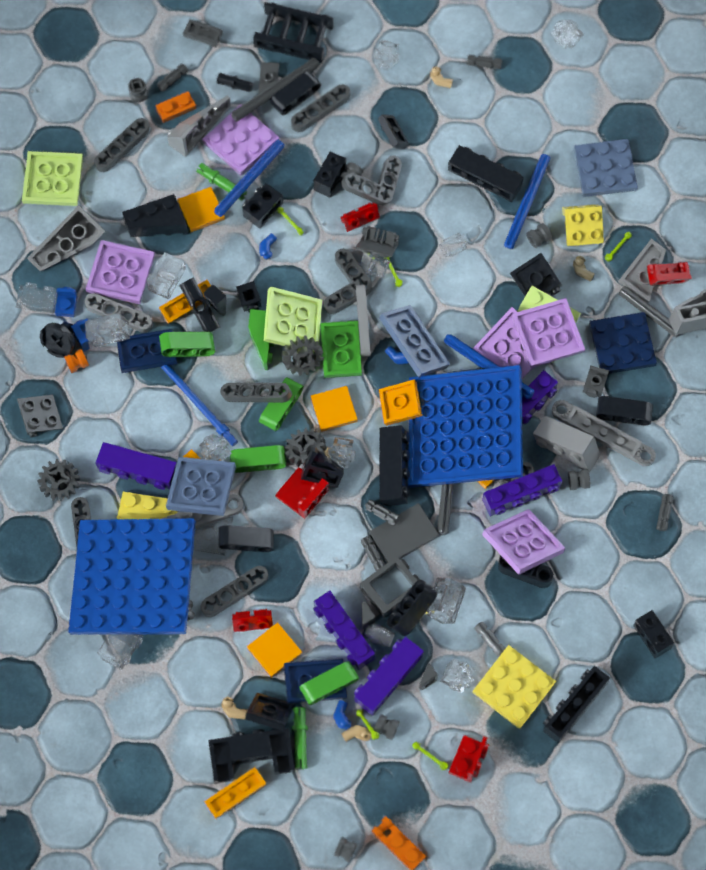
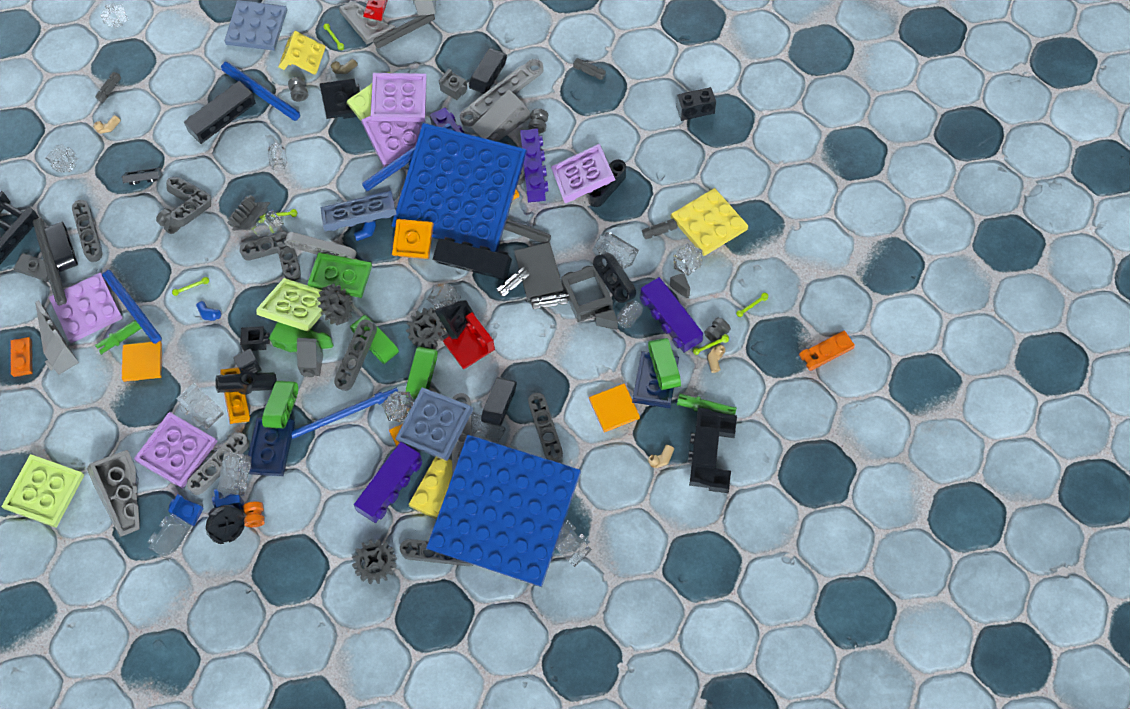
camera: 70 degrees left, 5 degrees down
dark grey hinge [17,395,63,437] -> none
dark grey beam [94,118,150,172] -> none
black wedge [122,194,188,237] -> none
light orange plate [204,767,267,819] -> none
black axle [217,72,253,92] -> none
red hinge [232,609,273,632] -> none
black brick [242,183,283,229] -> none
black plate [245,693,295,731] -> none
light orange tile [310,386,358,432] -> none
black brick [313,151,346,198] -> none
dark purple brick [313,590,375,670] -> none
blue arm [333,700,352,730] -> none
dark grey wheel [334,836,357,862] -> none
red hinge [340,202,380,232] -> none
red bracket [448,735,490,783] -> none
black brick [543,665,610,744] -> none
dark blue plate [589,312,657,374] -> none
none -> dark grey slope [297,338,323,377]

